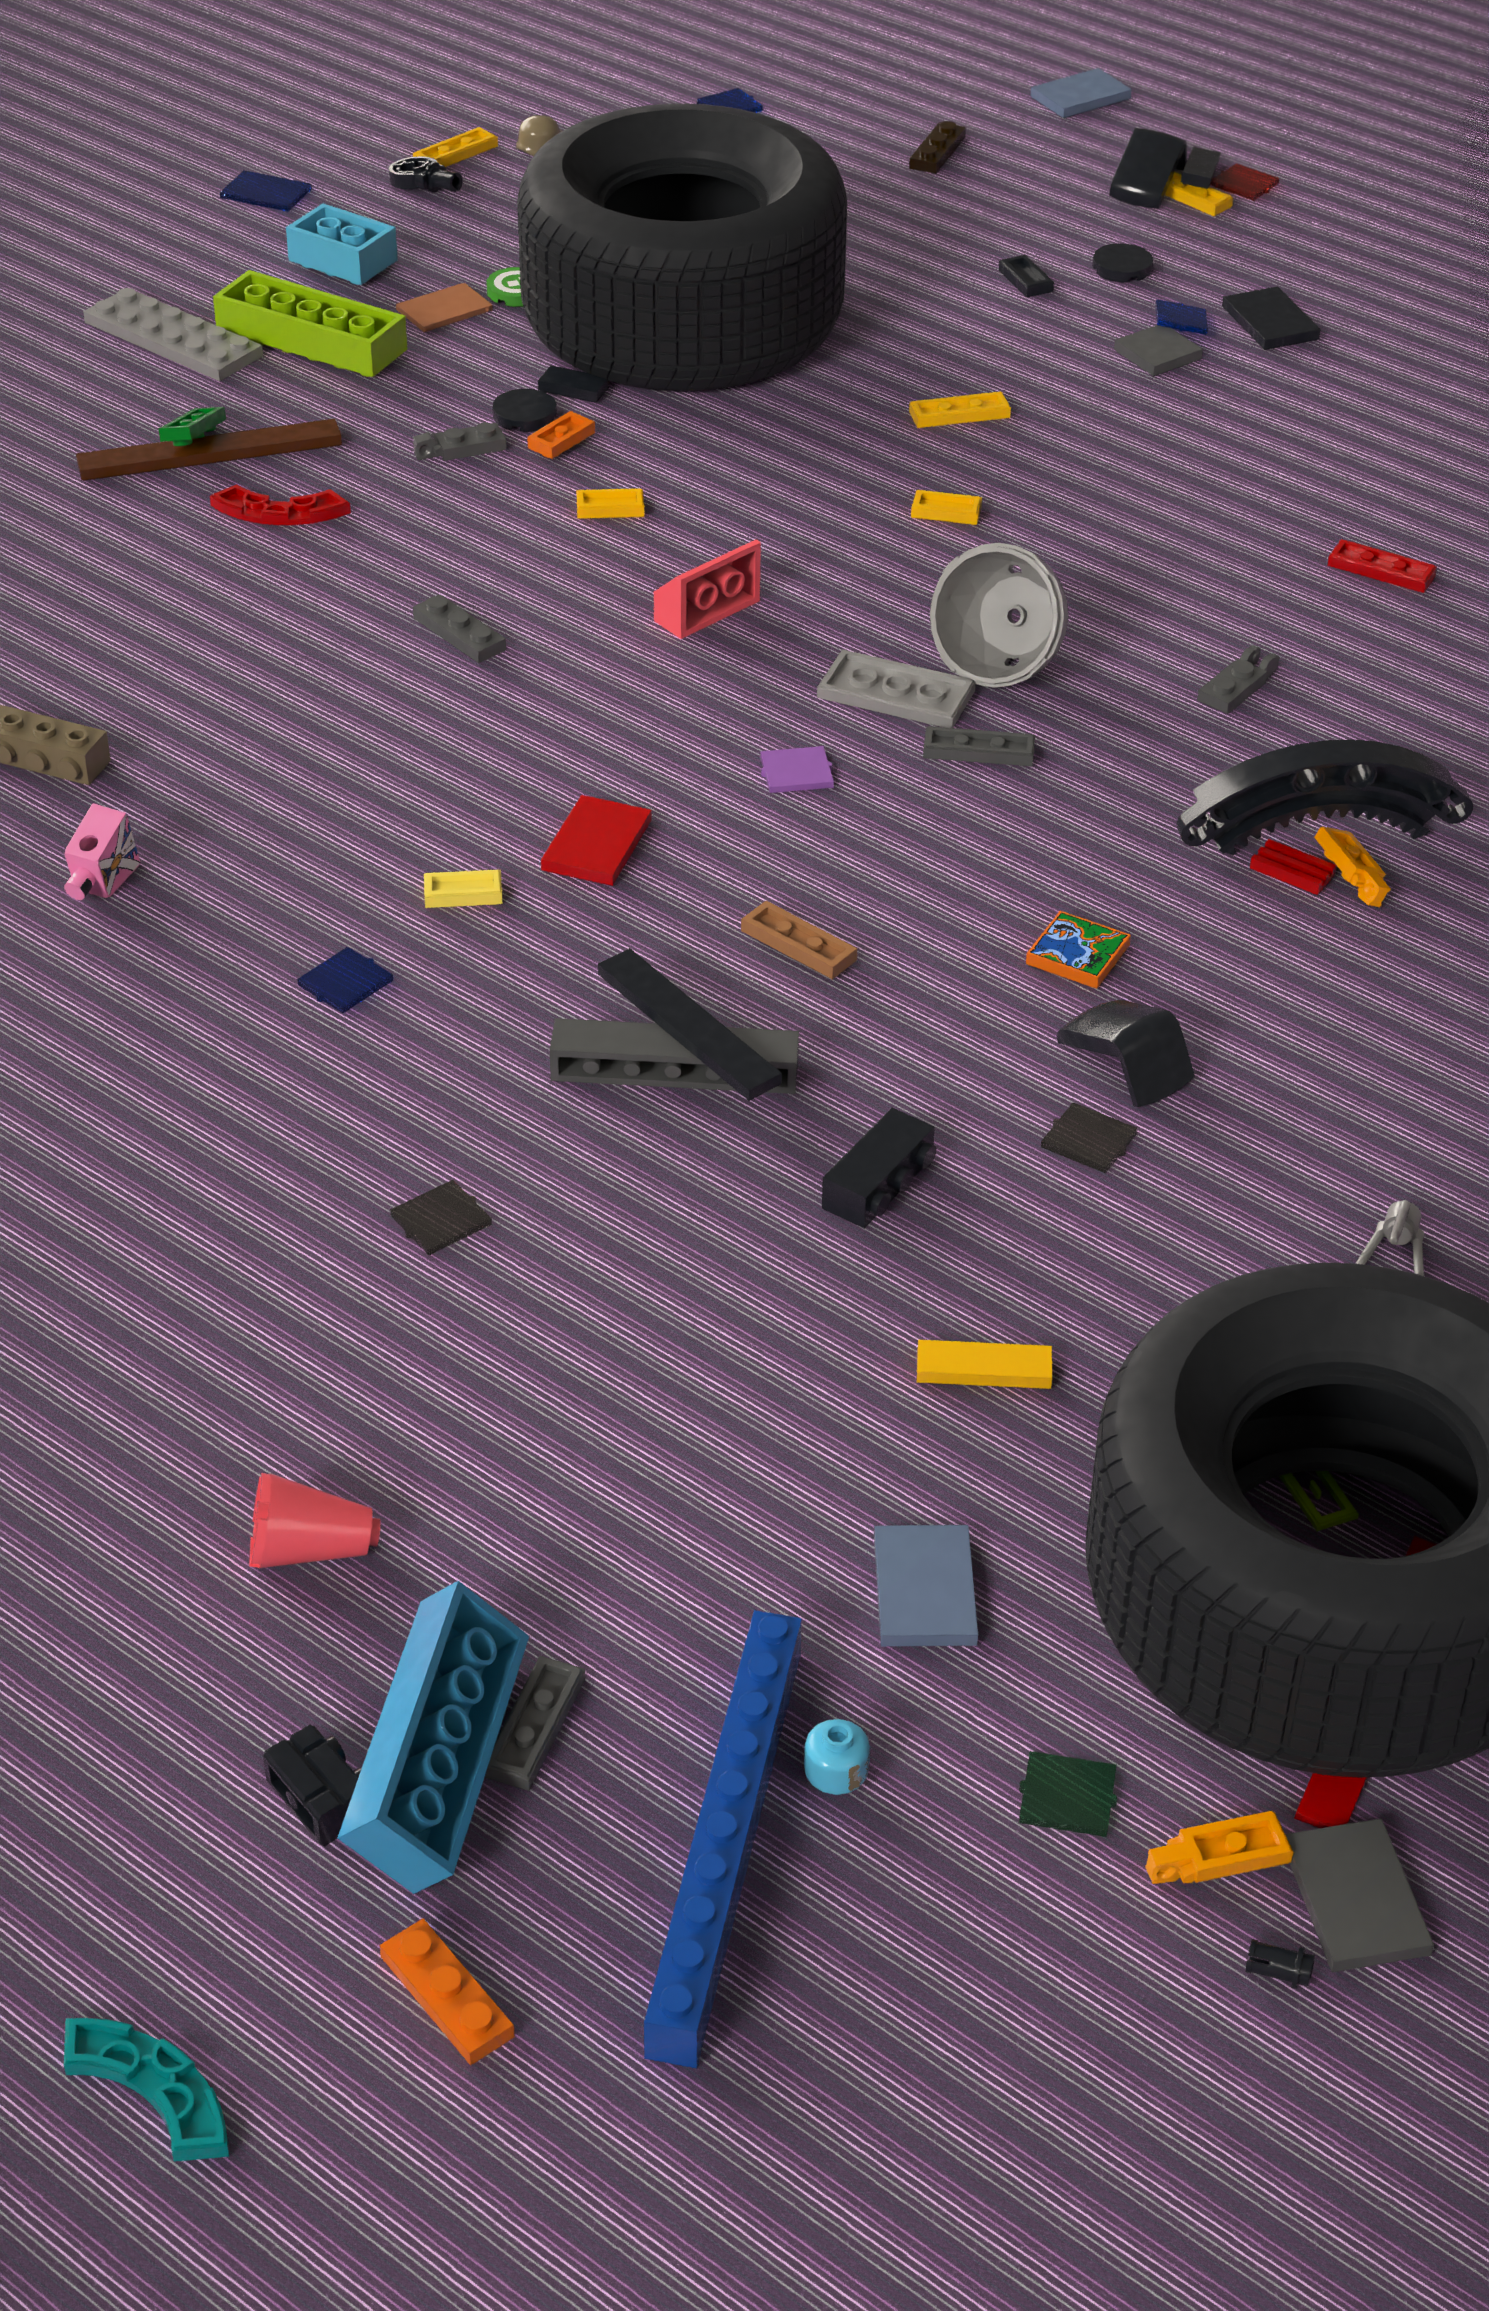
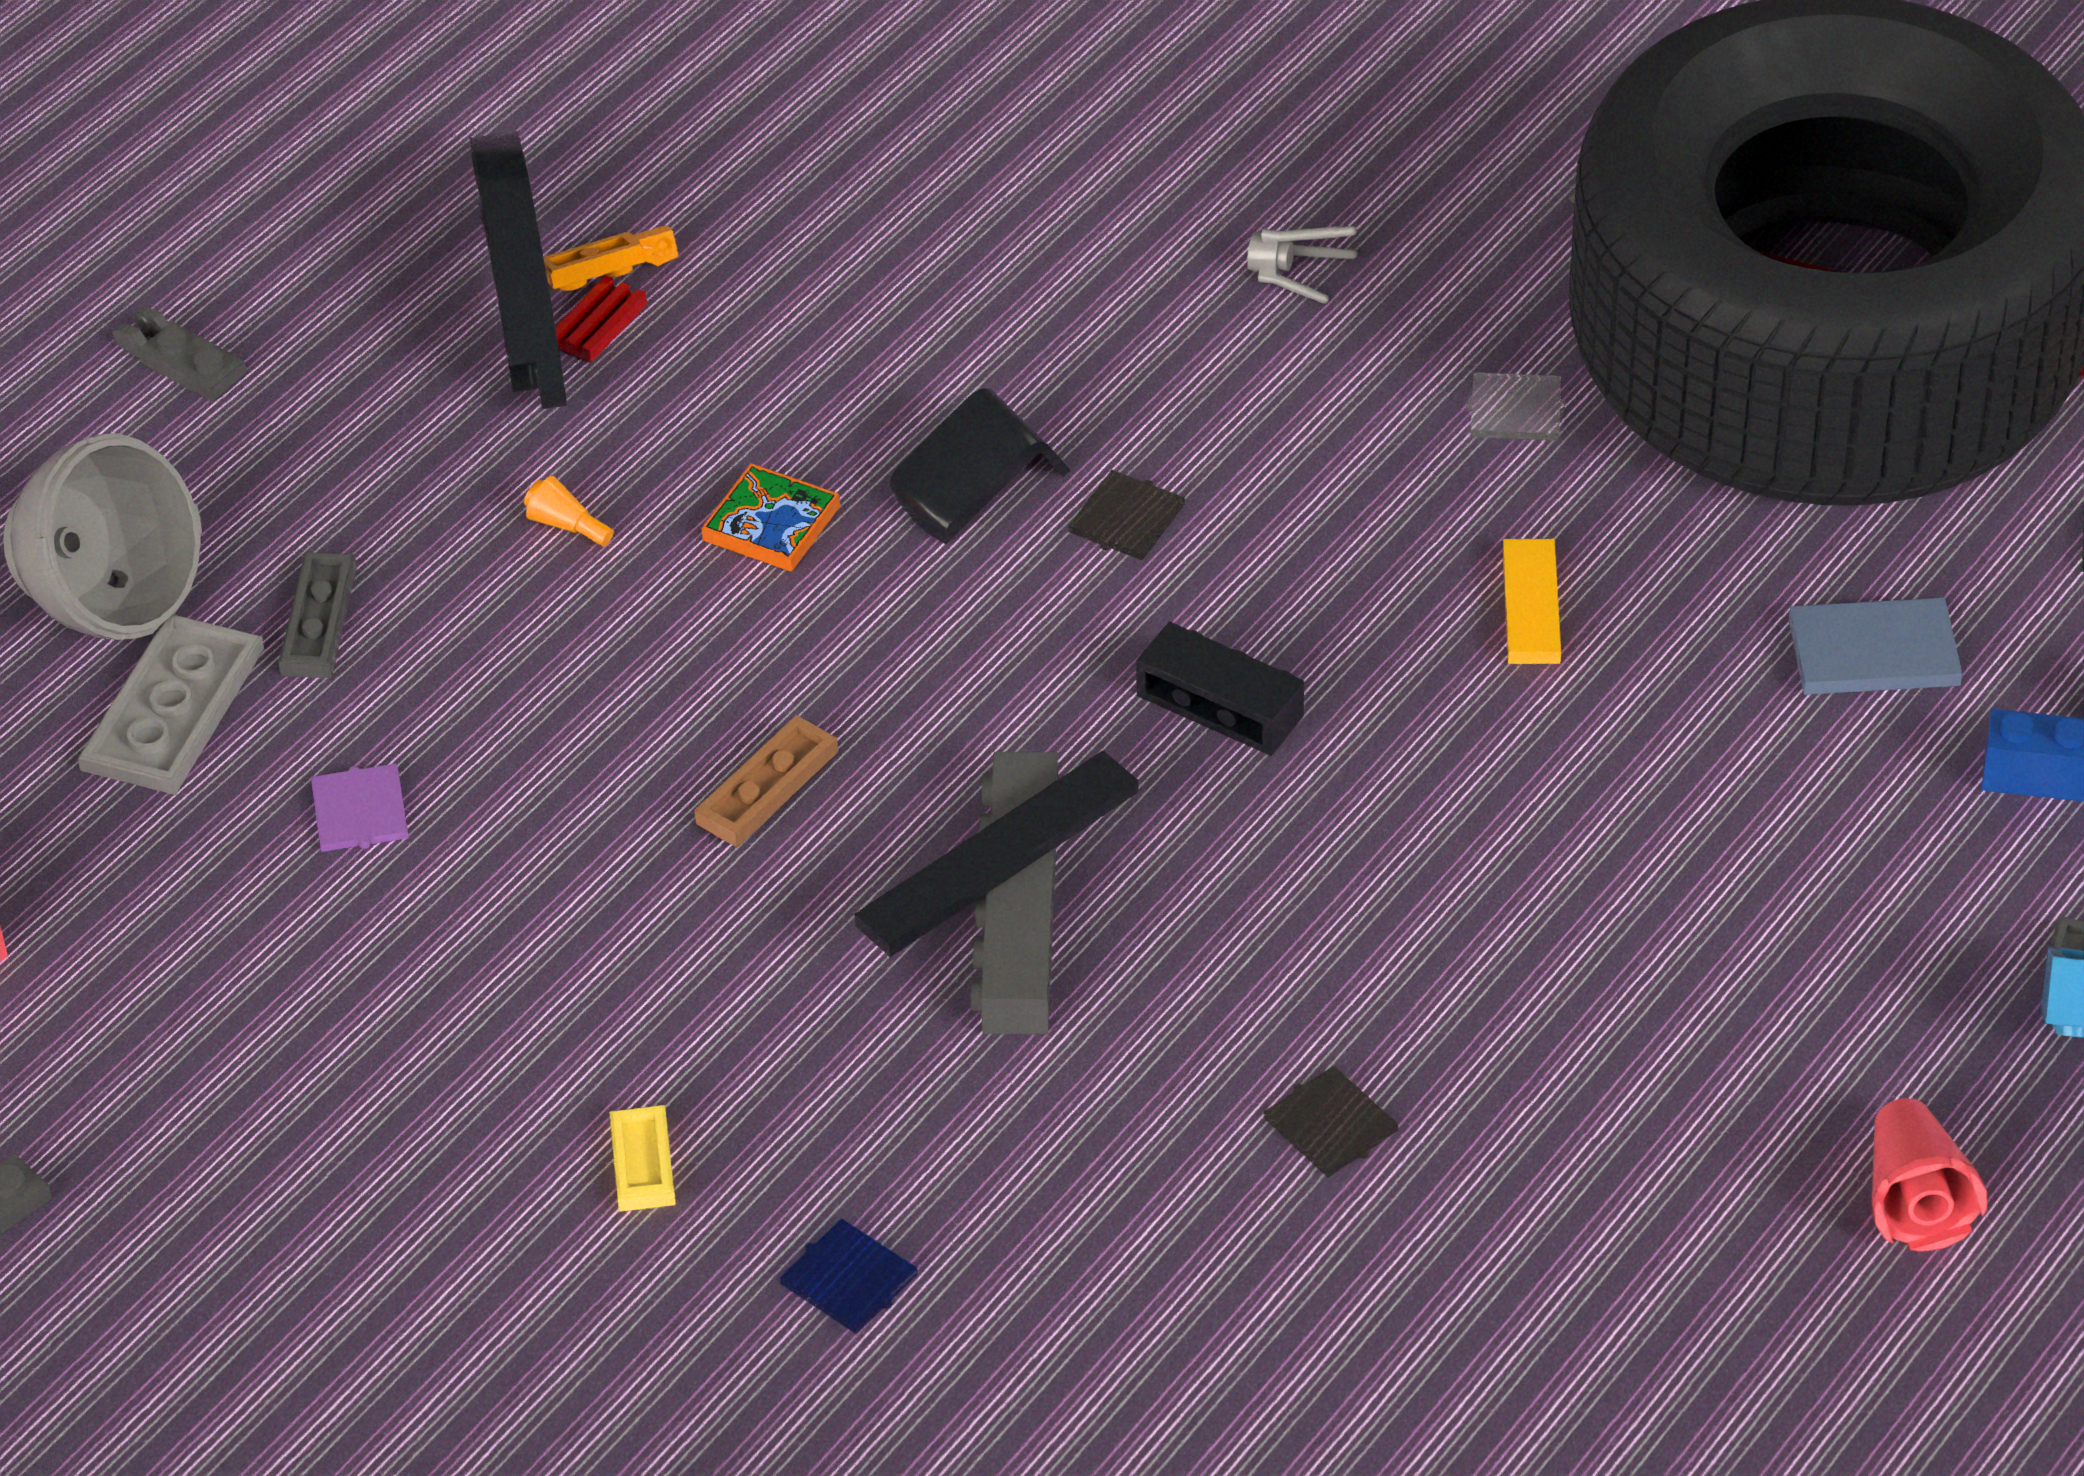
camera: 90 degrees left, 5 degrees up
red tile [541,795,652,886] -> none
none -> light orange cone [524,475,614,547]

